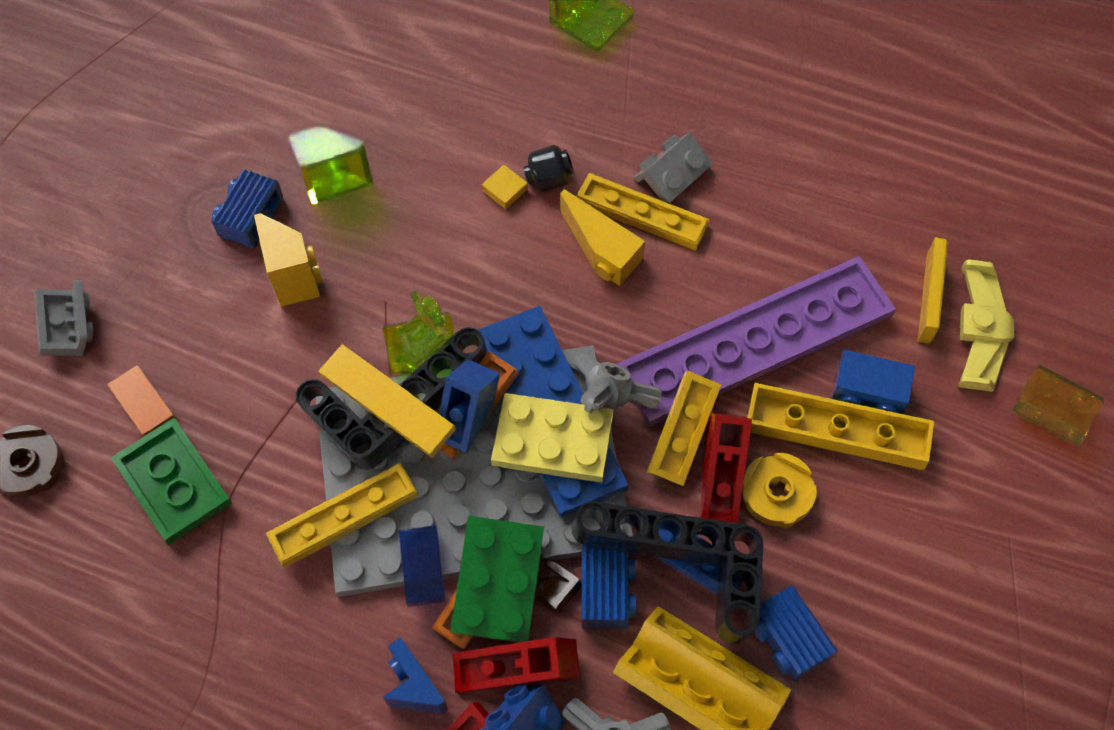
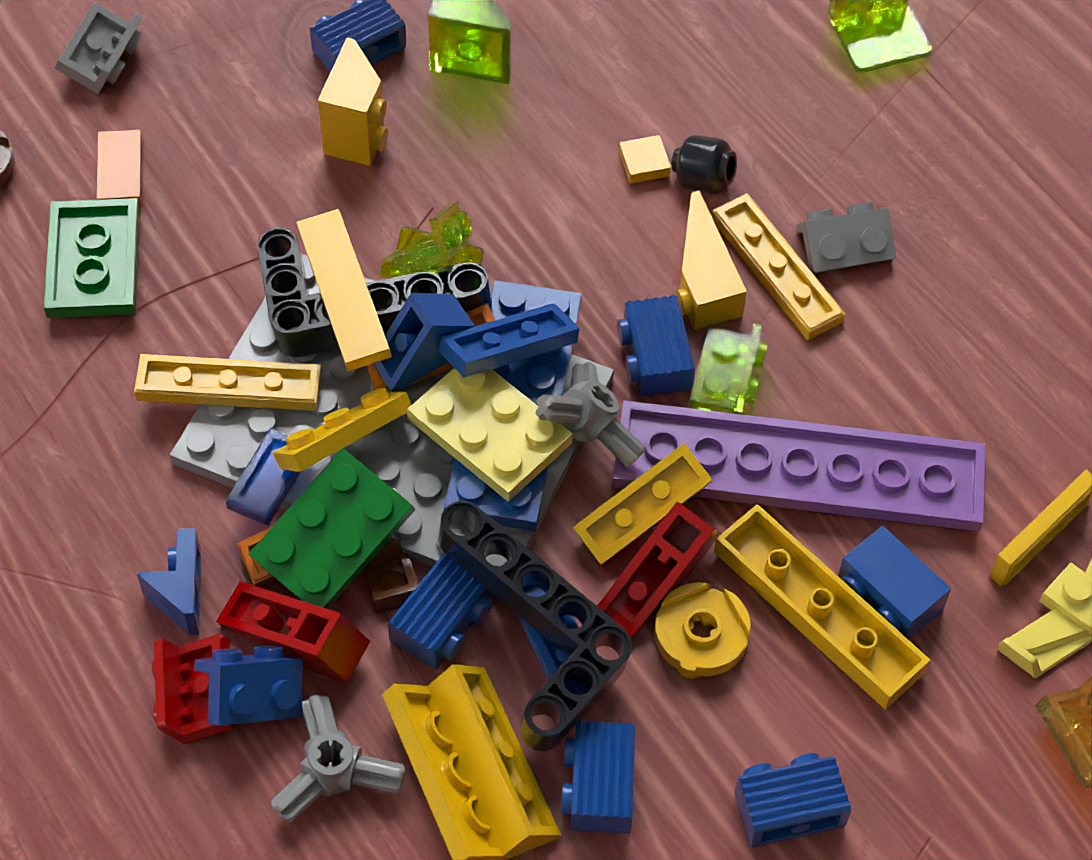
camera: 30 degrees right, 5 degrees down
none -> yellow plate [272,388,411,472]
none -> blue plate [439,303,580,378]
none -> blue brick [617,294,695,396]
none -> clear neon green bracket [689,323,768,414]
none -> blue brick [734,753,852,848]

